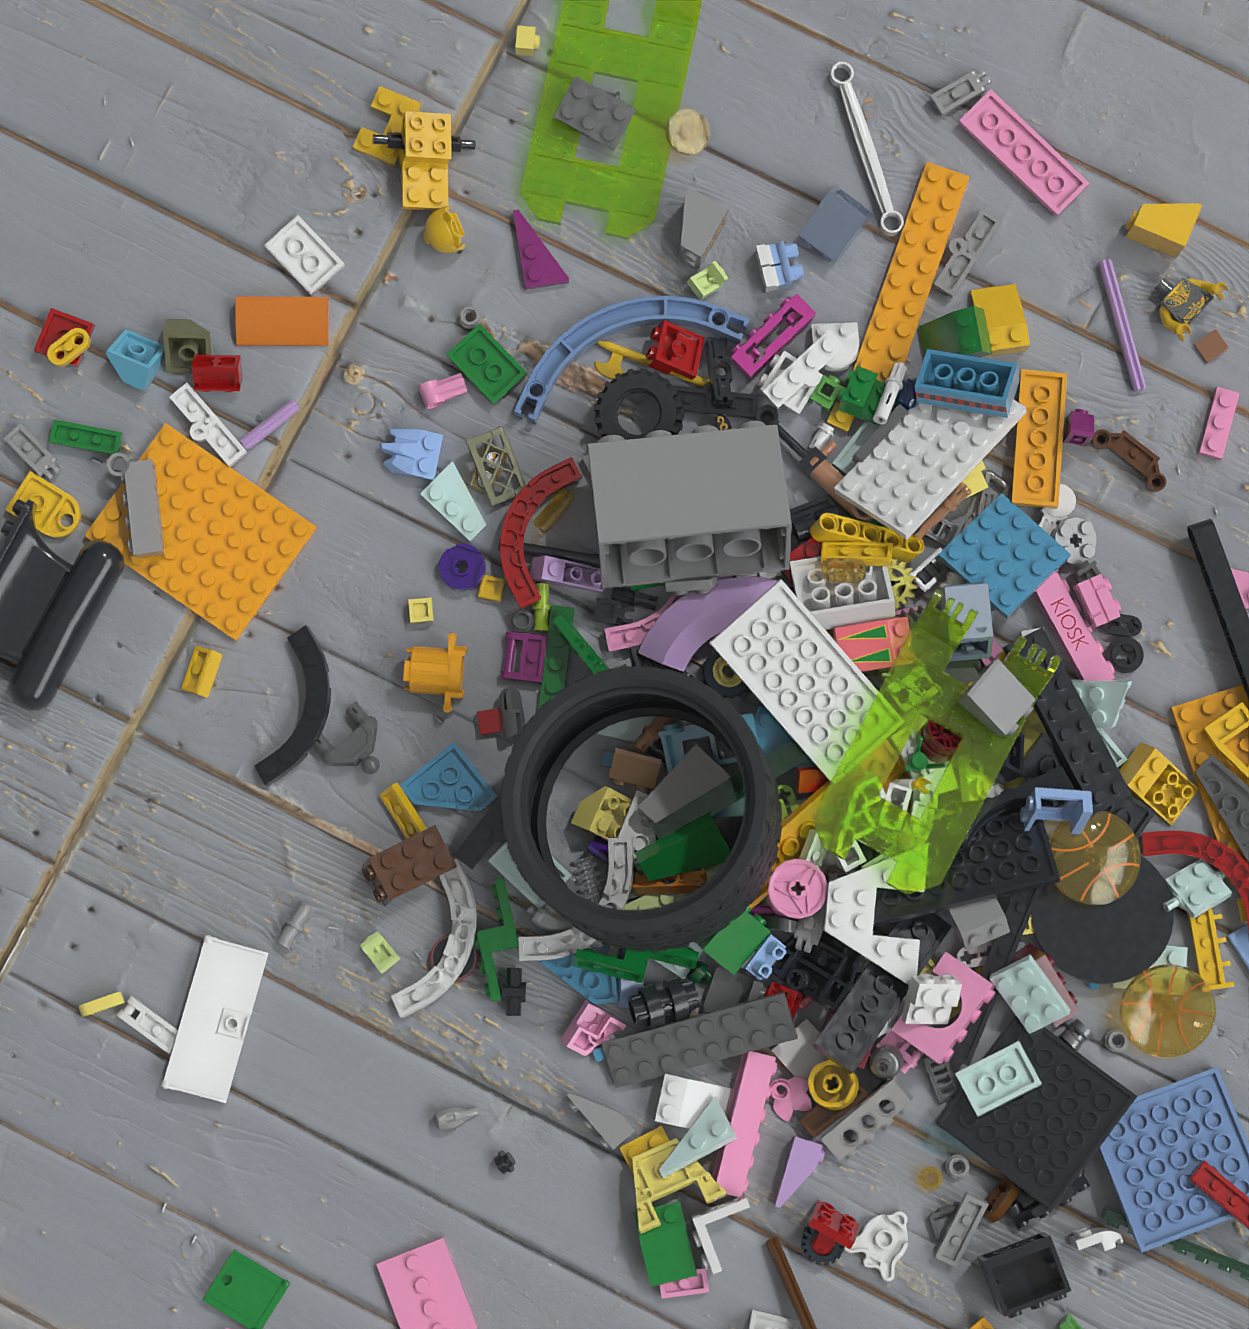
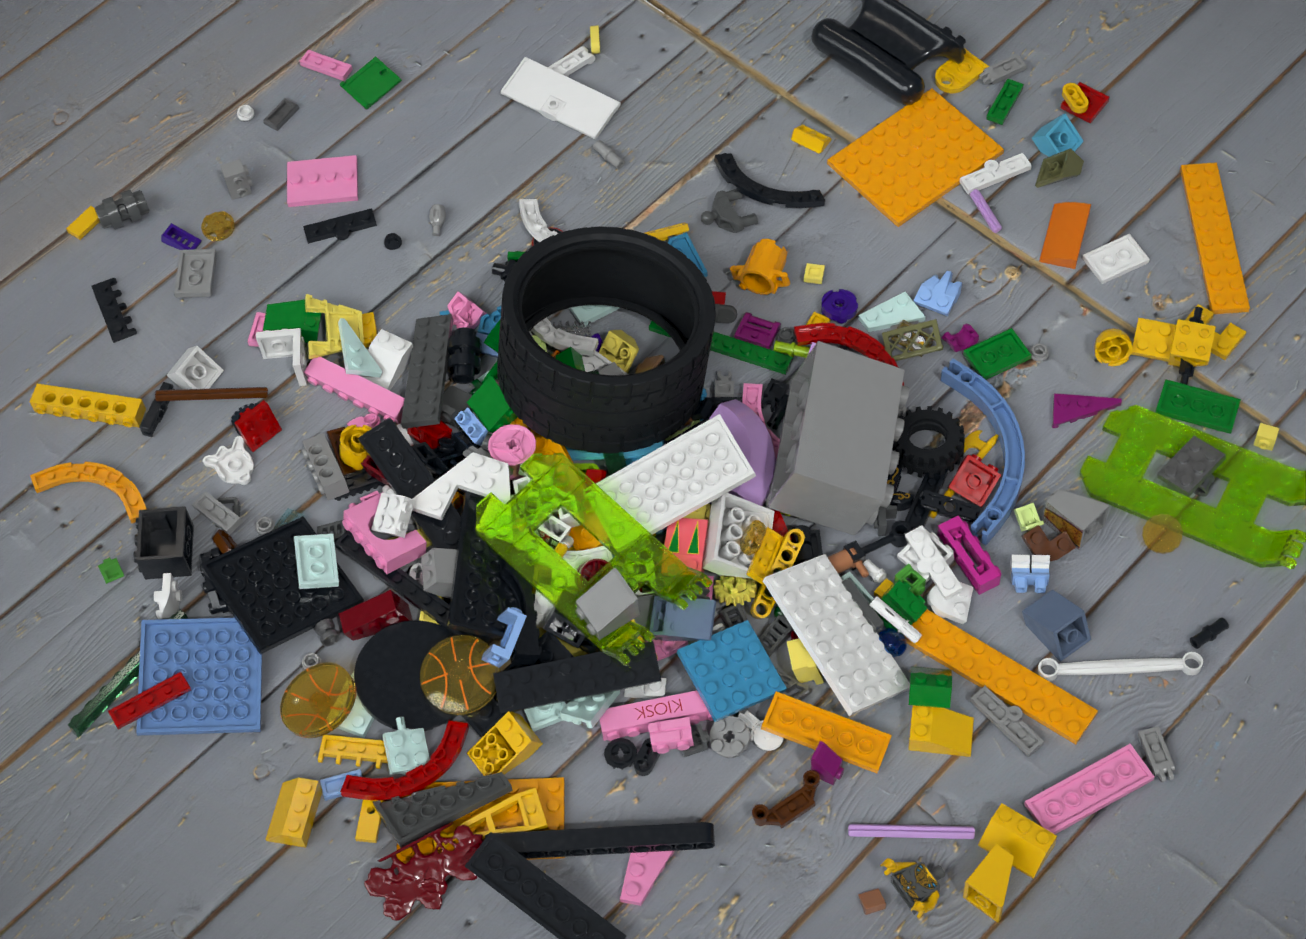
camera: 115 degrees right, 25 degrees down
light grey hinge [107,453,165,558] -> none
red hinge [192,355,243,393] -> none
yellowish green bracket [360,931,400,974] -> none
reddish brown bracket [362,825,457,906] -> none
bright pink piece [418,373,468,409] -> none
green wing [552,614,610,675] -> none
light grey slope [566,1092,635,1150] -> none
light grey plate [665,576,718,595] -> none
lavender slope [774,1136,825,1208] -> none
flat silver head [870,1045,903,1079] -> none
green plant [904,736,947,773] -> none
dark azure brick [915,349,1020,418] -> none
nougat pin [915,482,972,539] -> none
clear yellow plate [919,1166,943,1190] -> none
light aqua plate [990,955,1070,1034] -> none
bright pink plate [1198,387,1240,460] -> none
none -> black hinge [303,208,377,244]
none -> magenta piece [941,323,979,356]
none -> yellow slope [978,803,1057,879]
none -> reddish brown plate [1021,525,1076,561]
none -> green plate [1155,379,1241,434]
none -> light orange plate [1180,162,1250,314]
none -> black pin [1190,618,1229,649]

